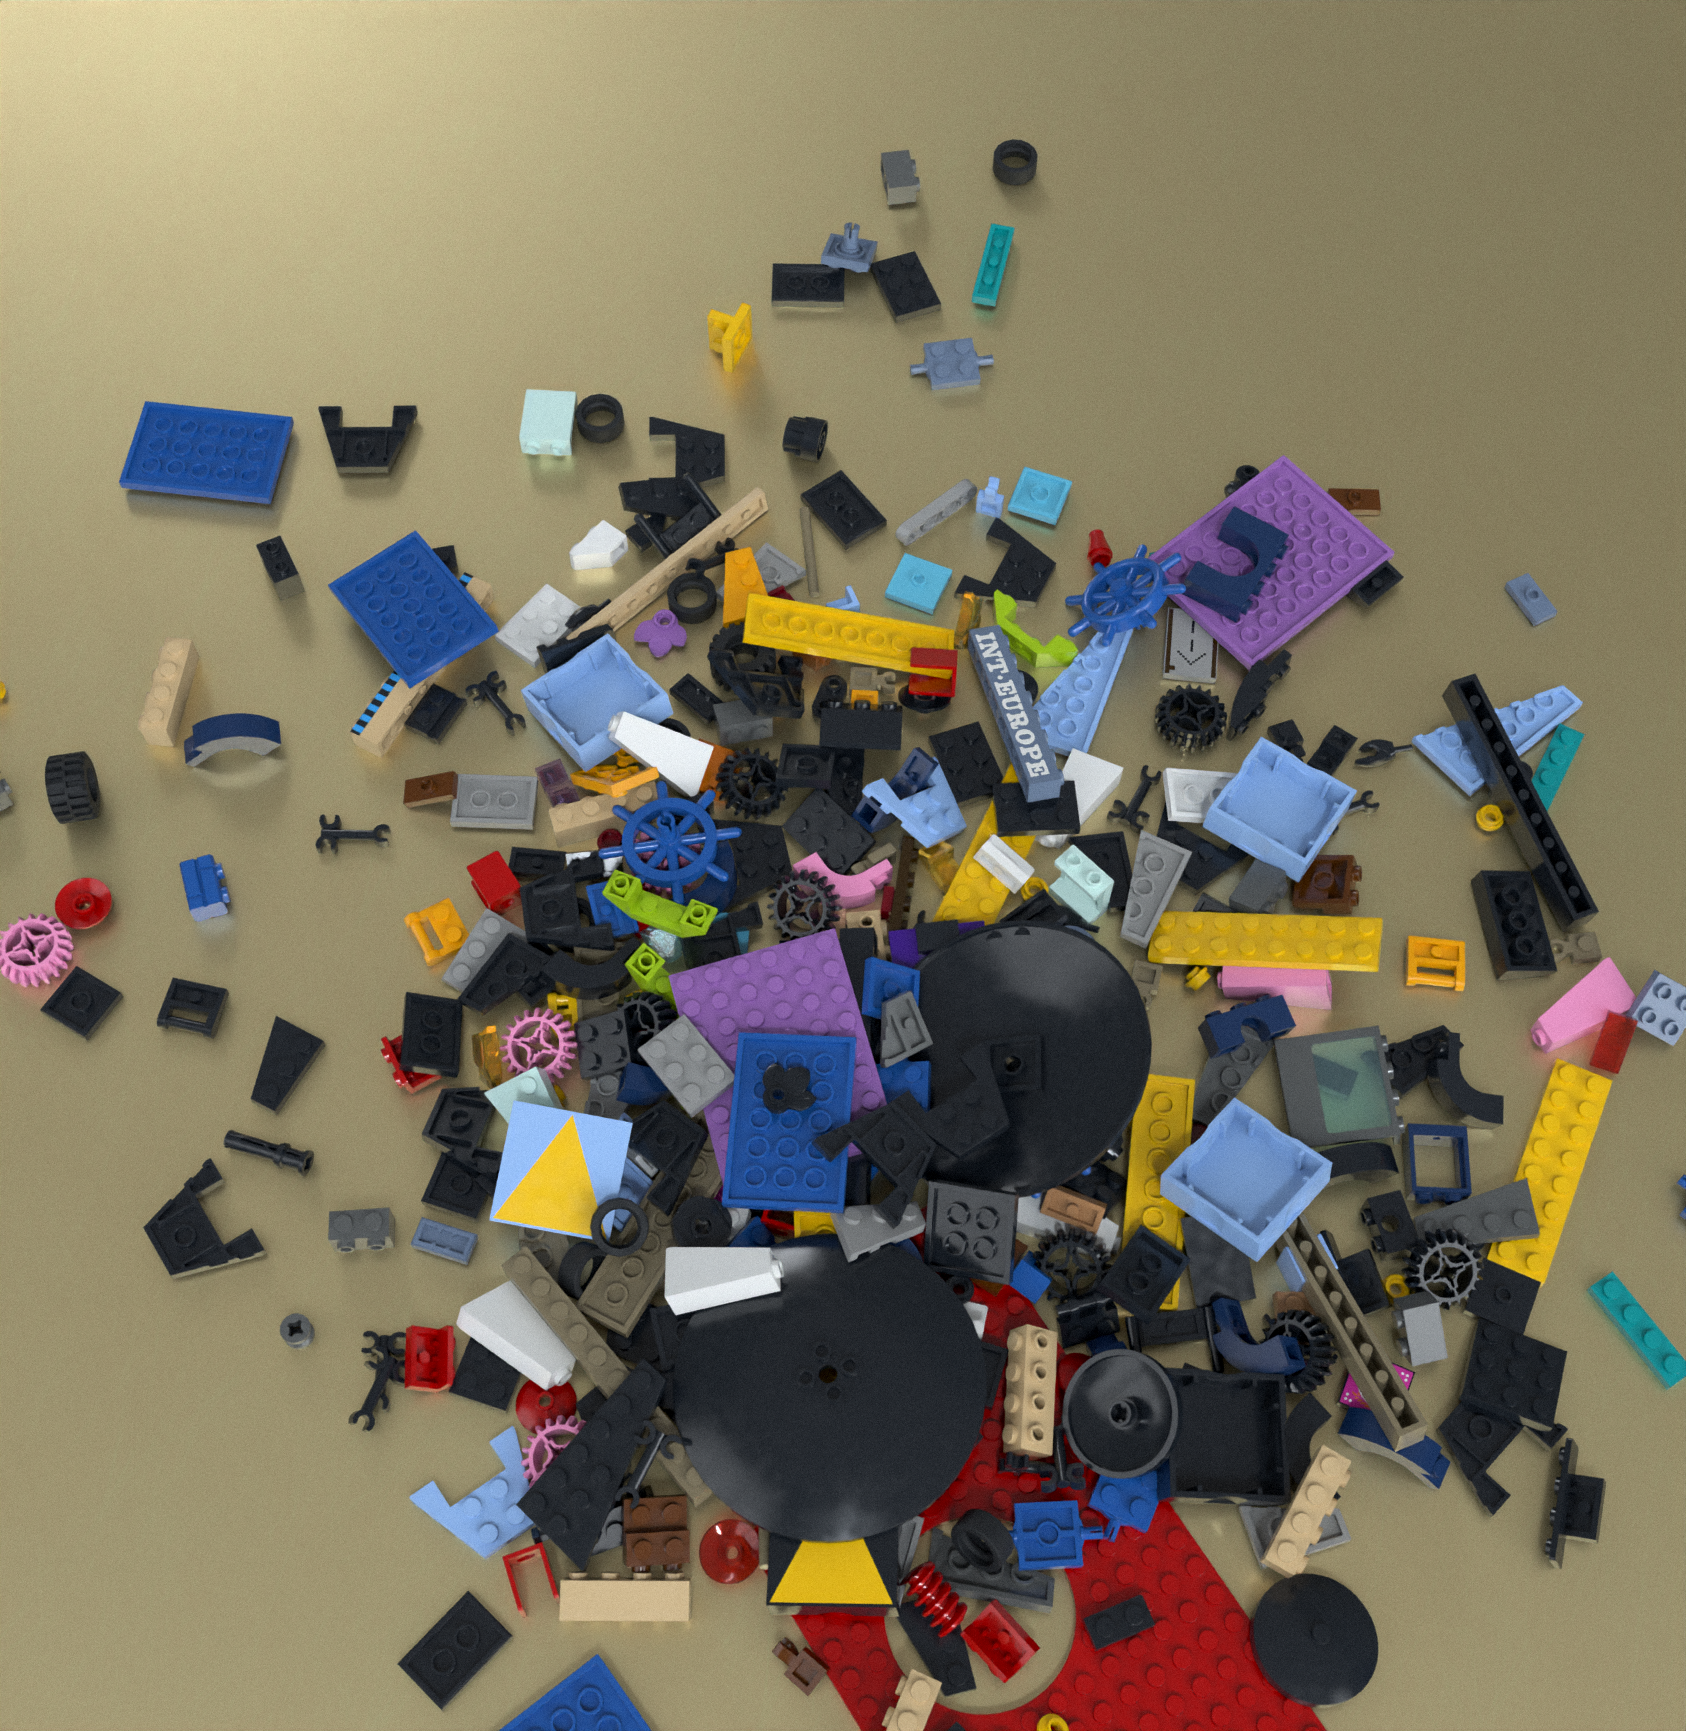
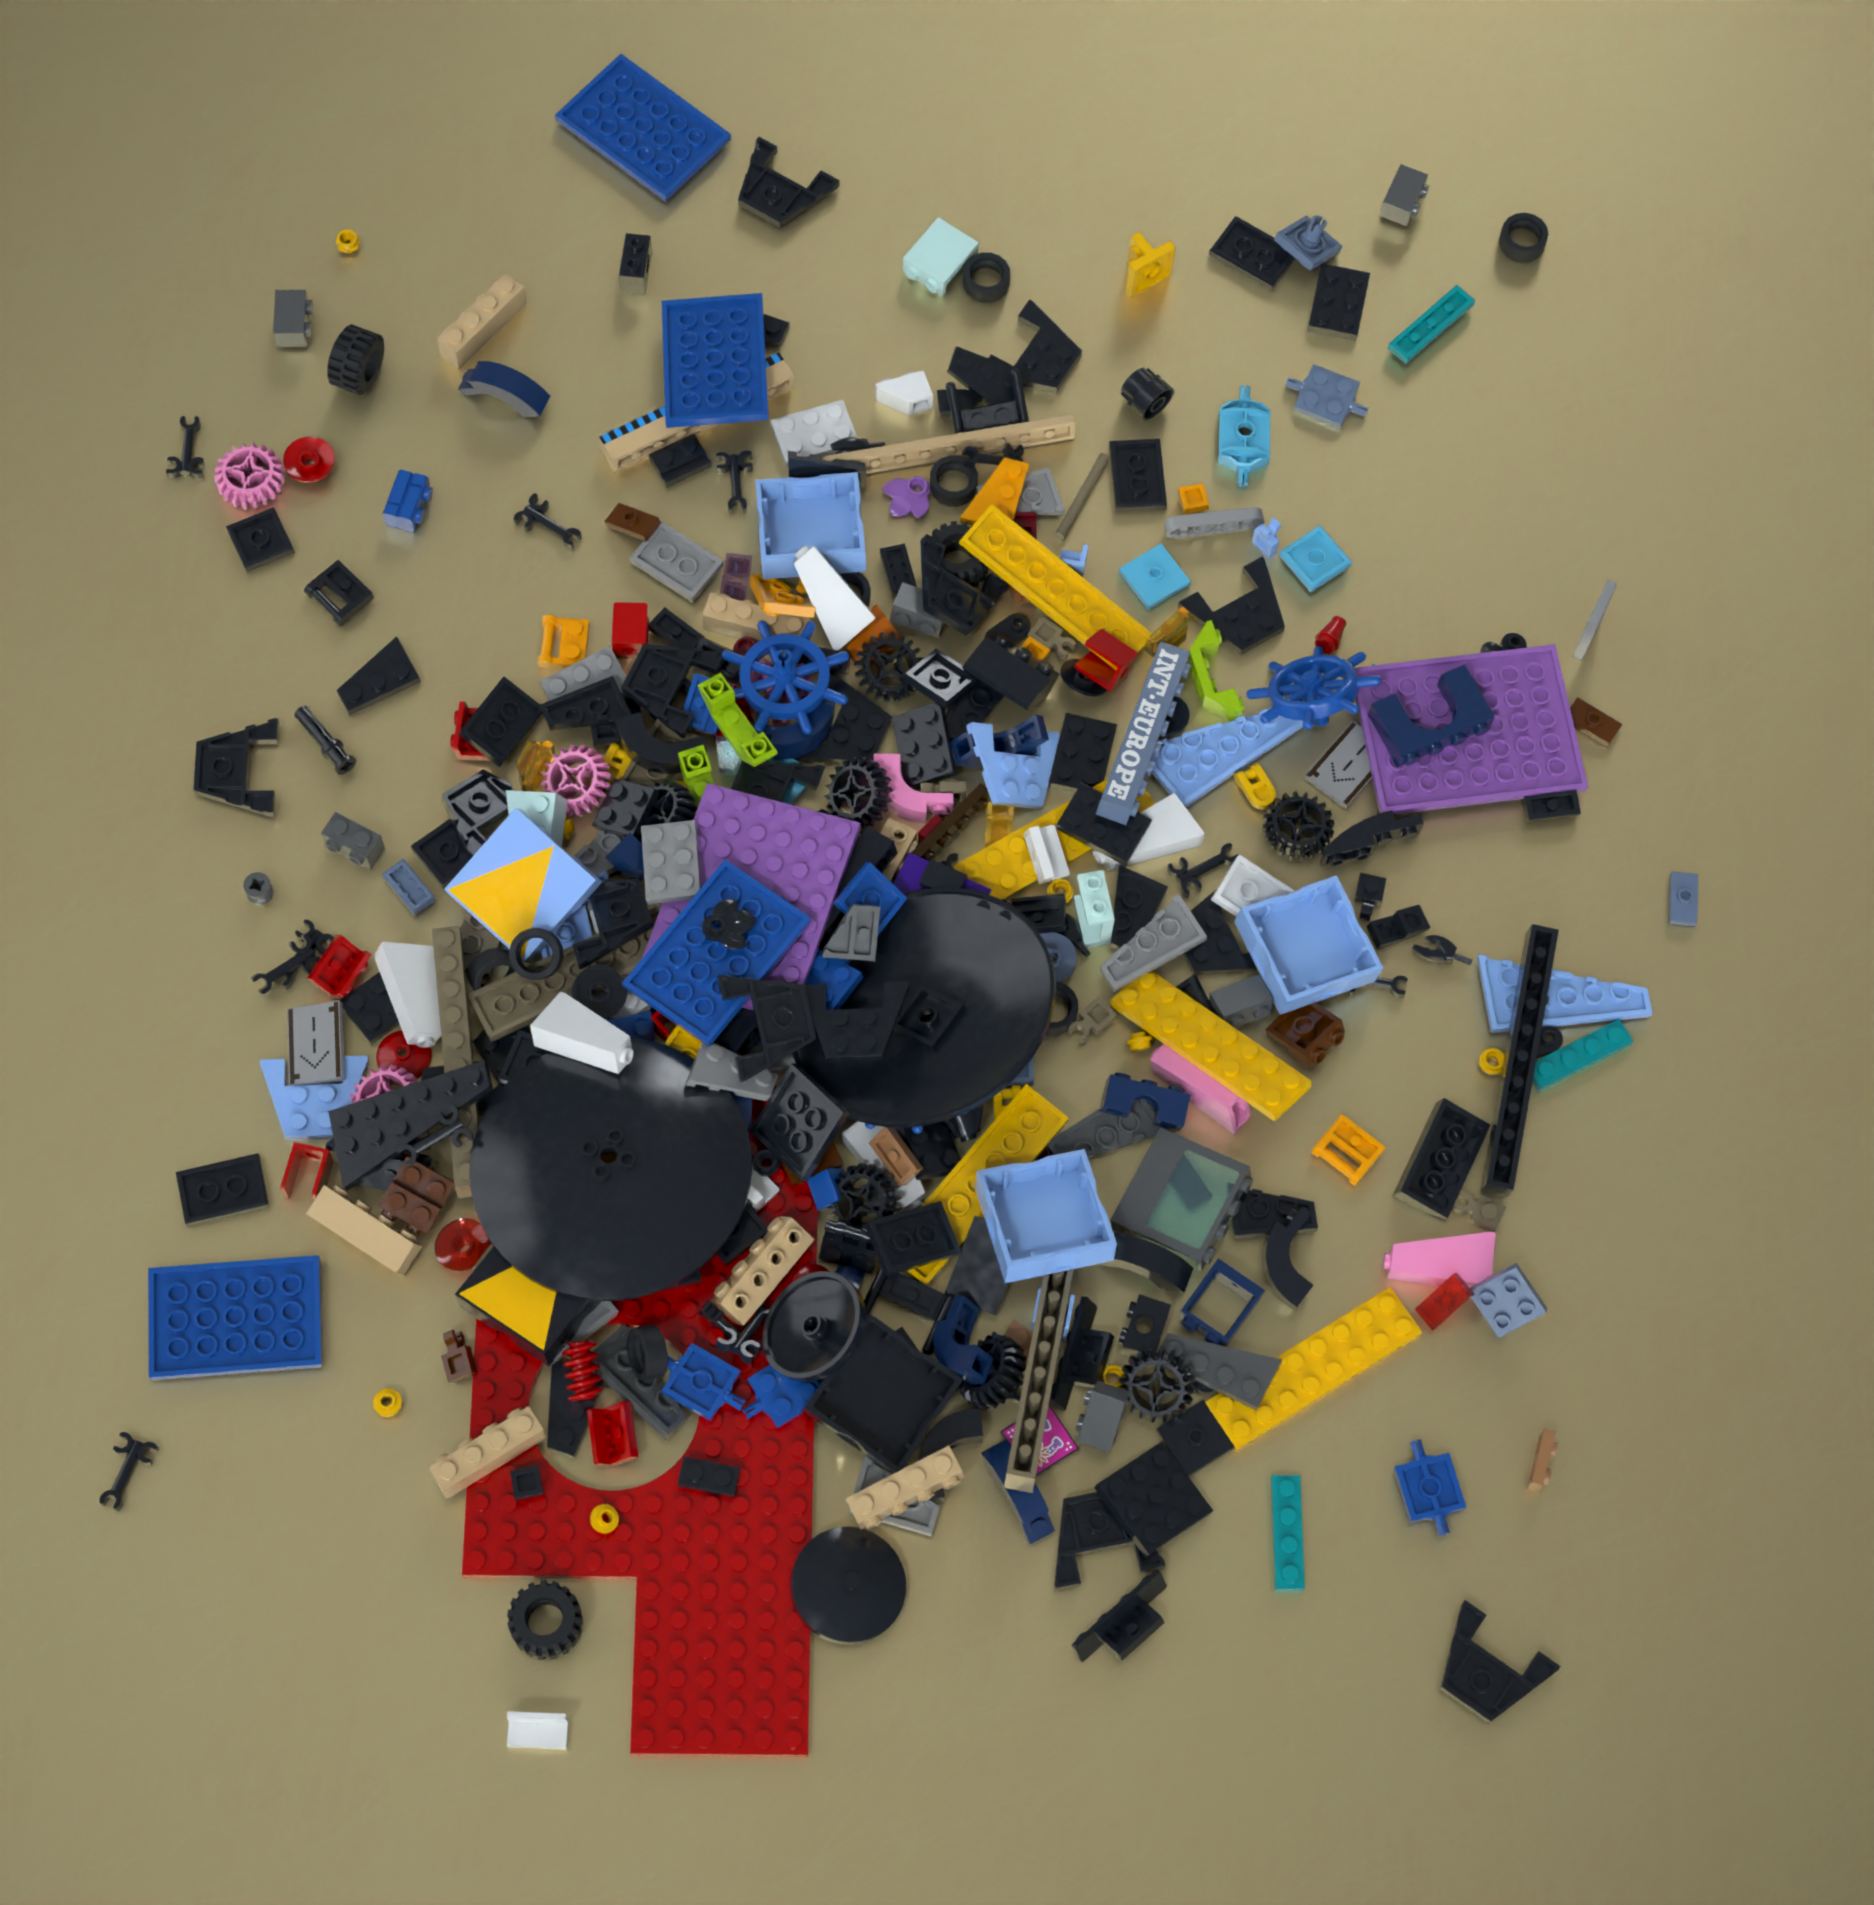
camera: 30 degrees right, 5 degrees up
none -> light grey tile [287,1000,345,1086]
none -> light orange plate [1178,483,1210,514]
none -> medium azure plate [1218,385,1270,488]
none -> yellow plate [1233,763,1276,810]
none -> light grey tile [1573,580,1617,661]

